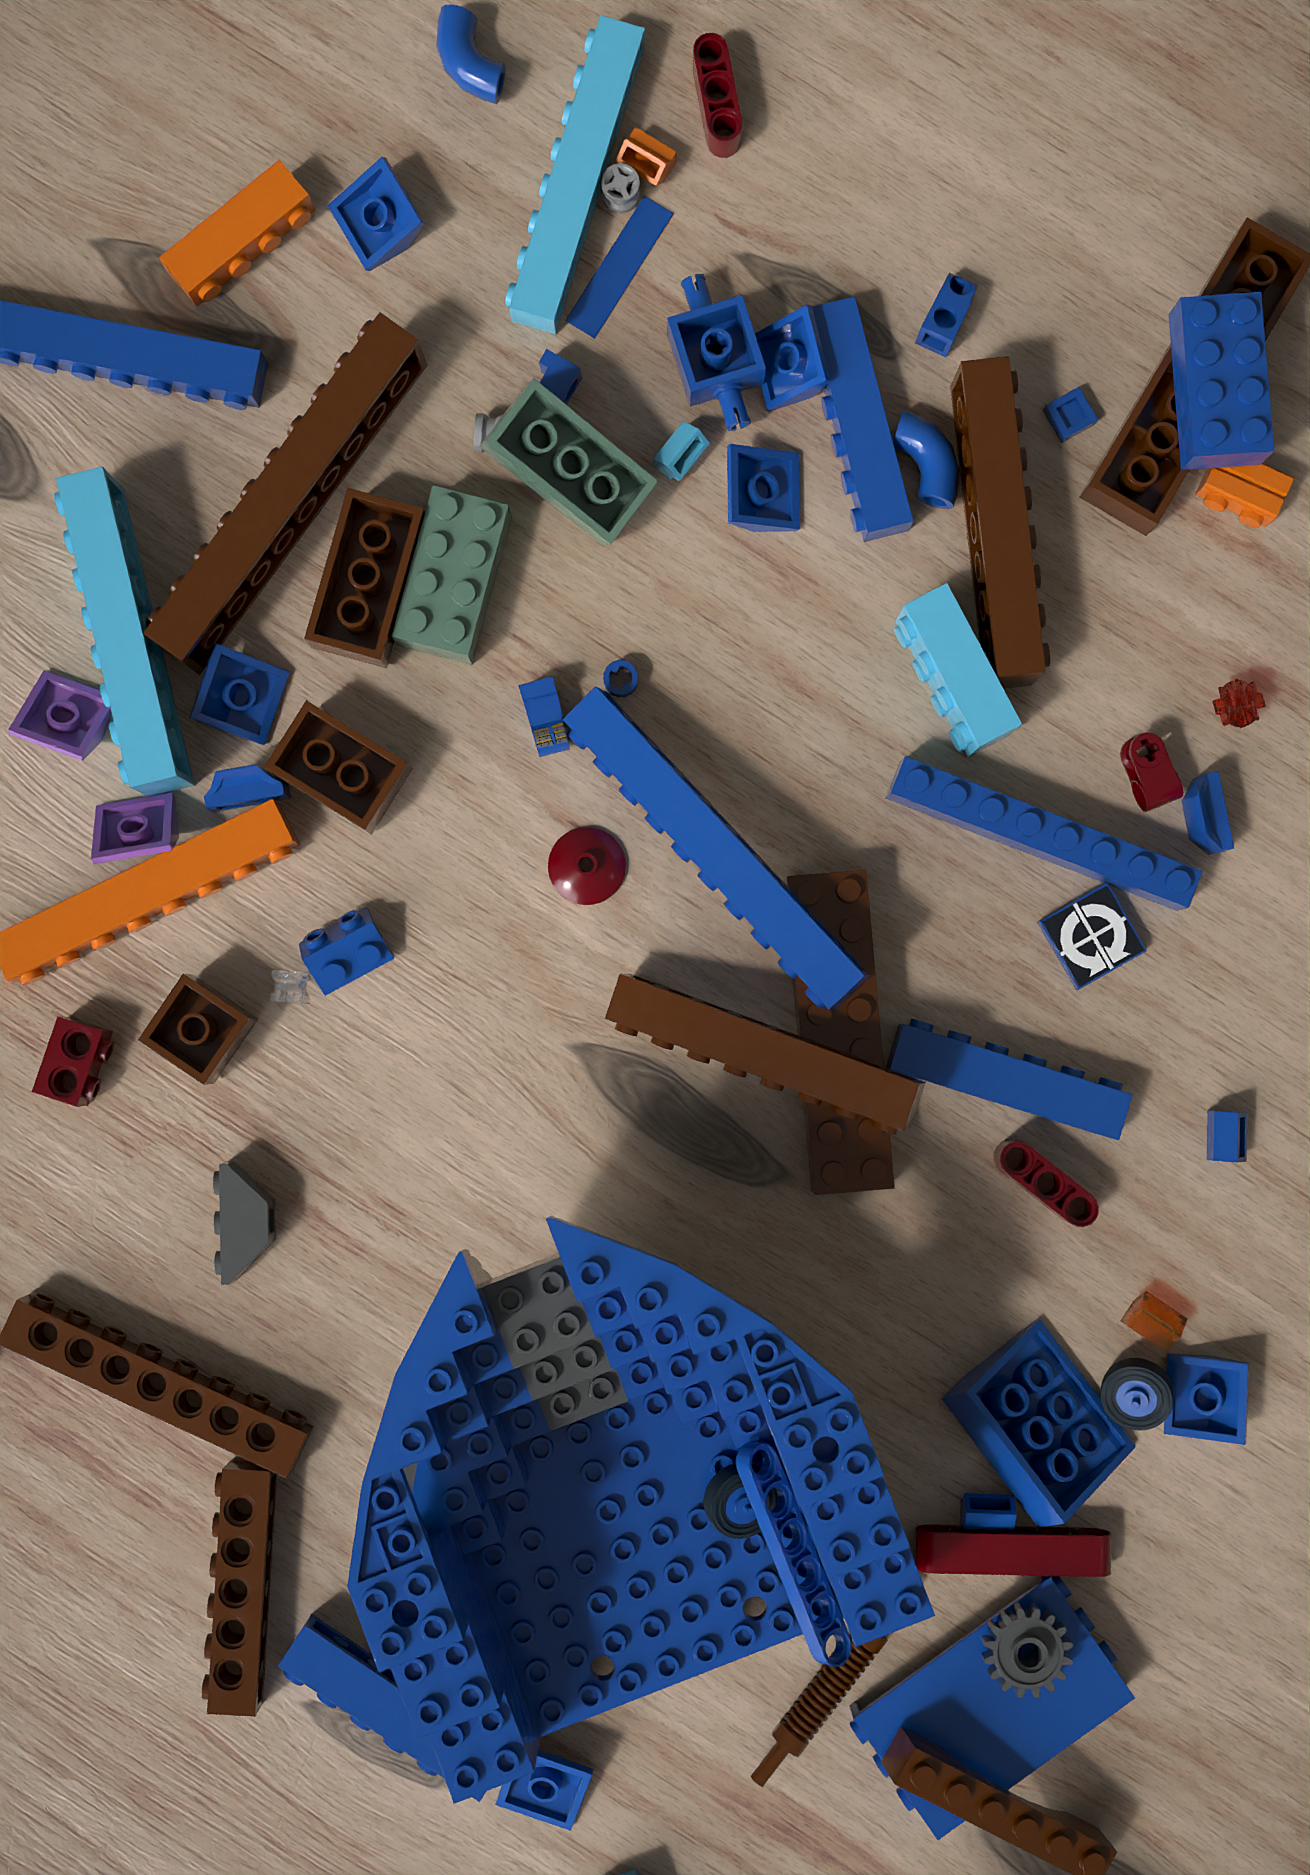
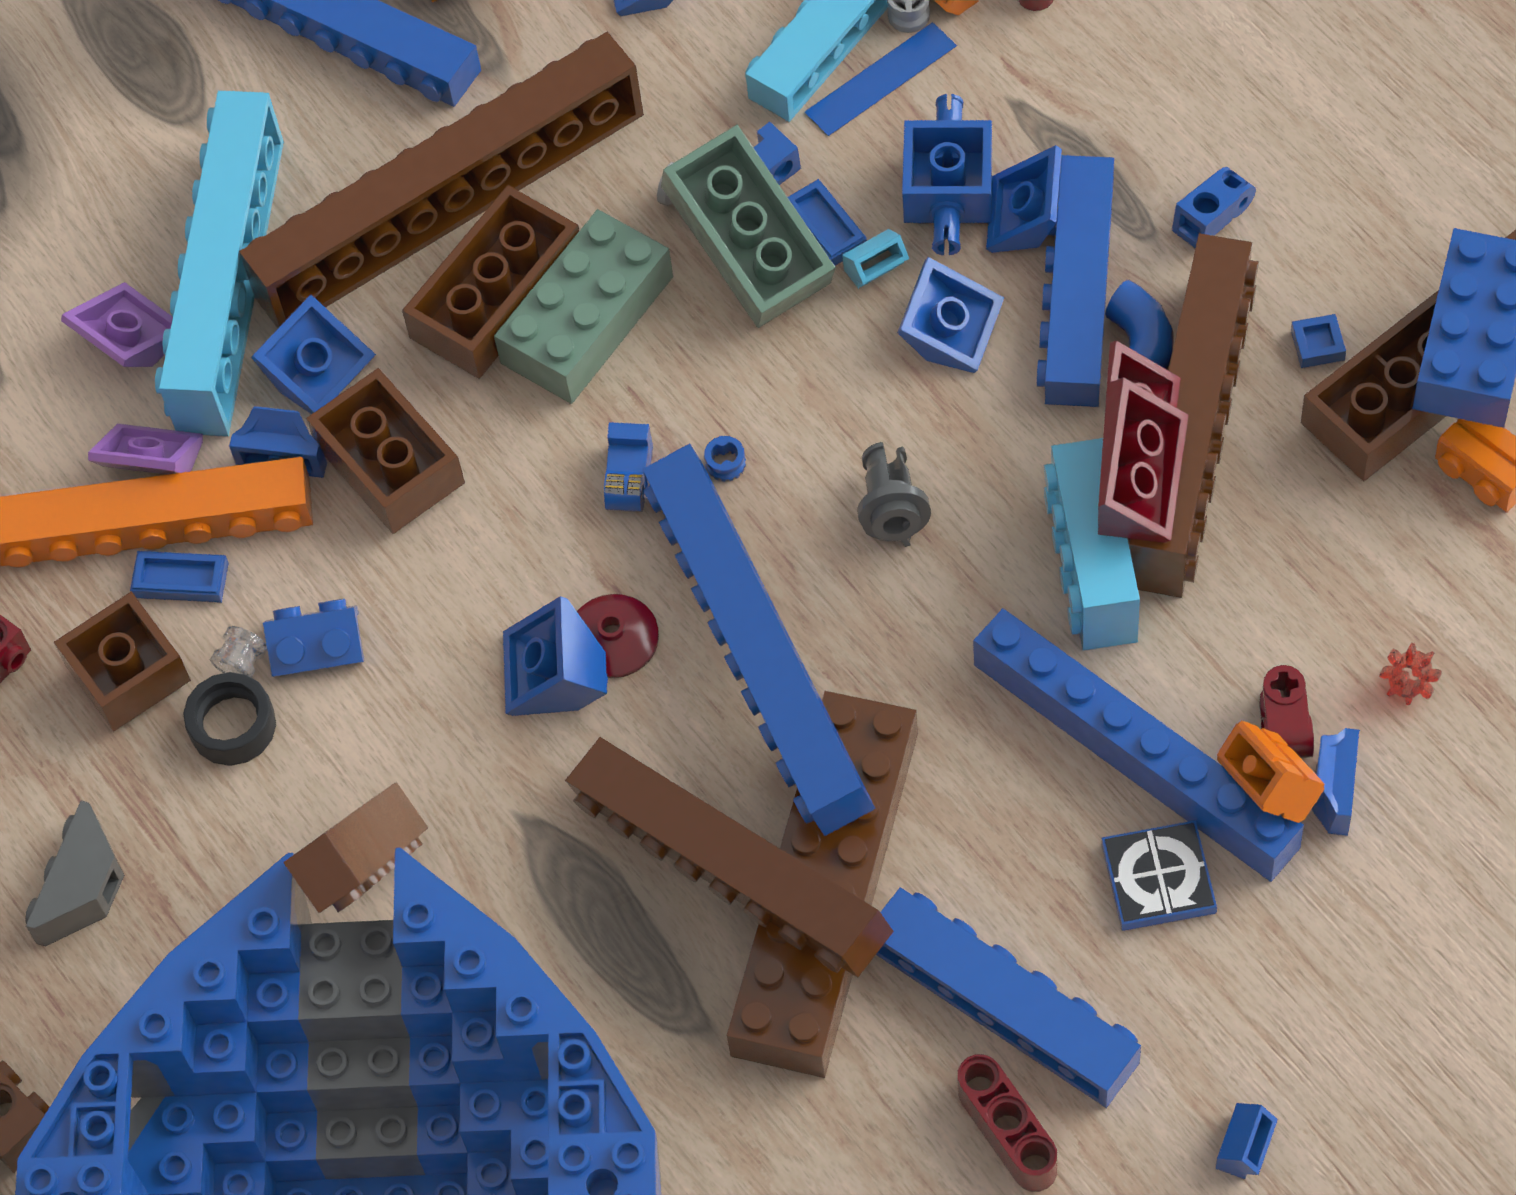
camera: 25 degrees right, 25 degrees down
none -> blue tile [130,551,229,603]
none -> black tyre [183,672,276,766]
none -> reddish brown brick [283,782,428,913]
none -> blue slope [503,596,608,716]
none -> blue tile [788,179,867,266]
none -> dark grey piece [857,442,931,547]
none -> dark red slope [1098,340,1188,543]
none -> orange brick [1217,720,1325,823]

